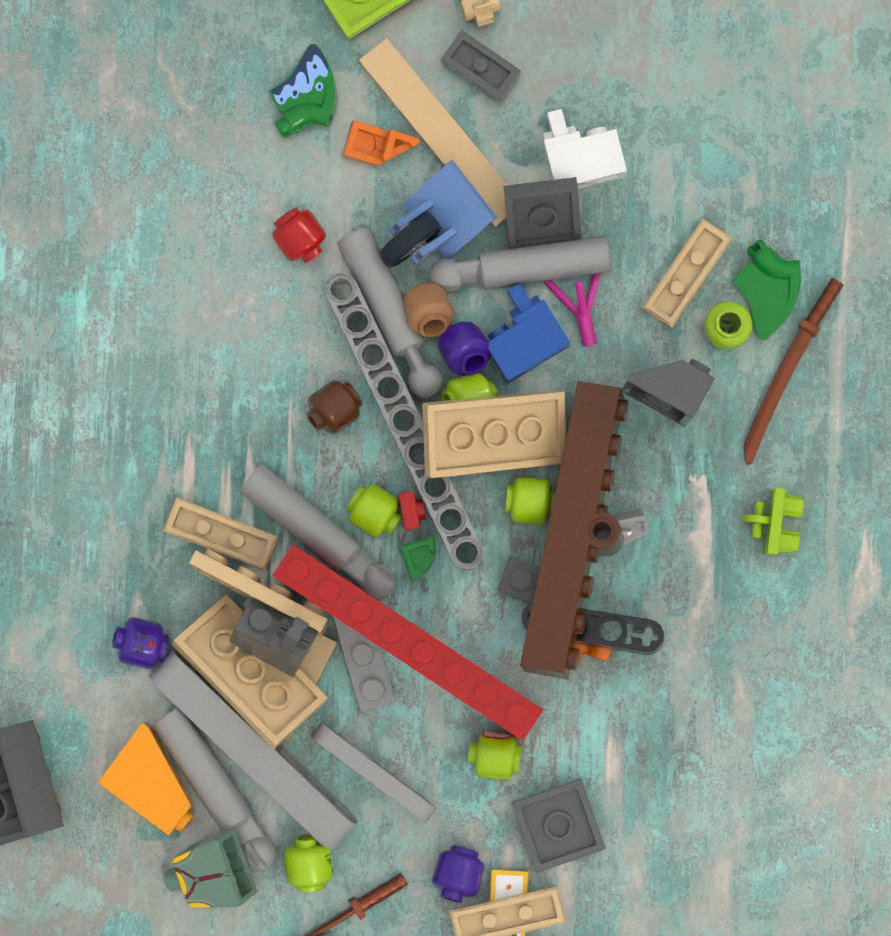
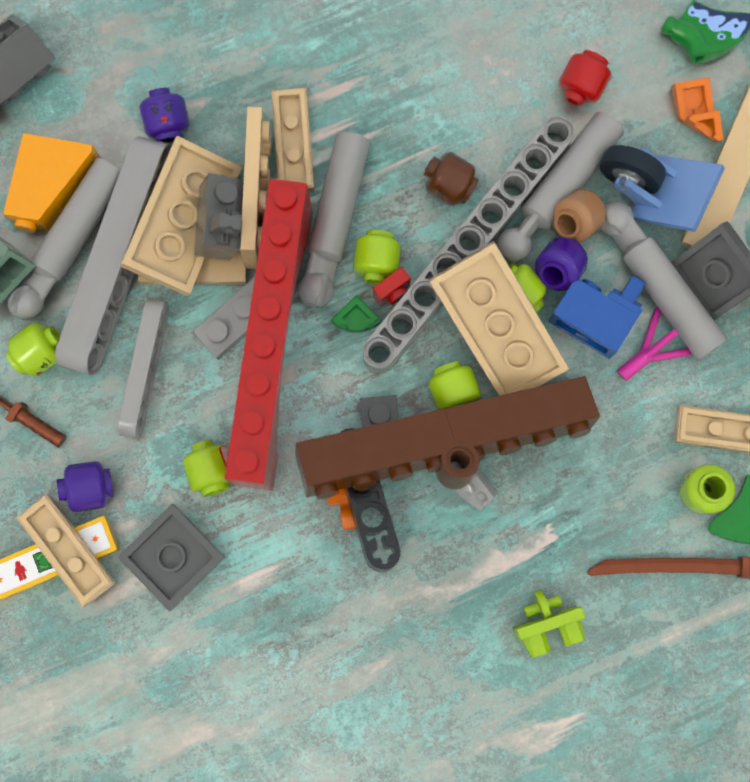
camera: 65 degrees right, 5 degrees down
dark grey slope [622,359,715,427] -> none

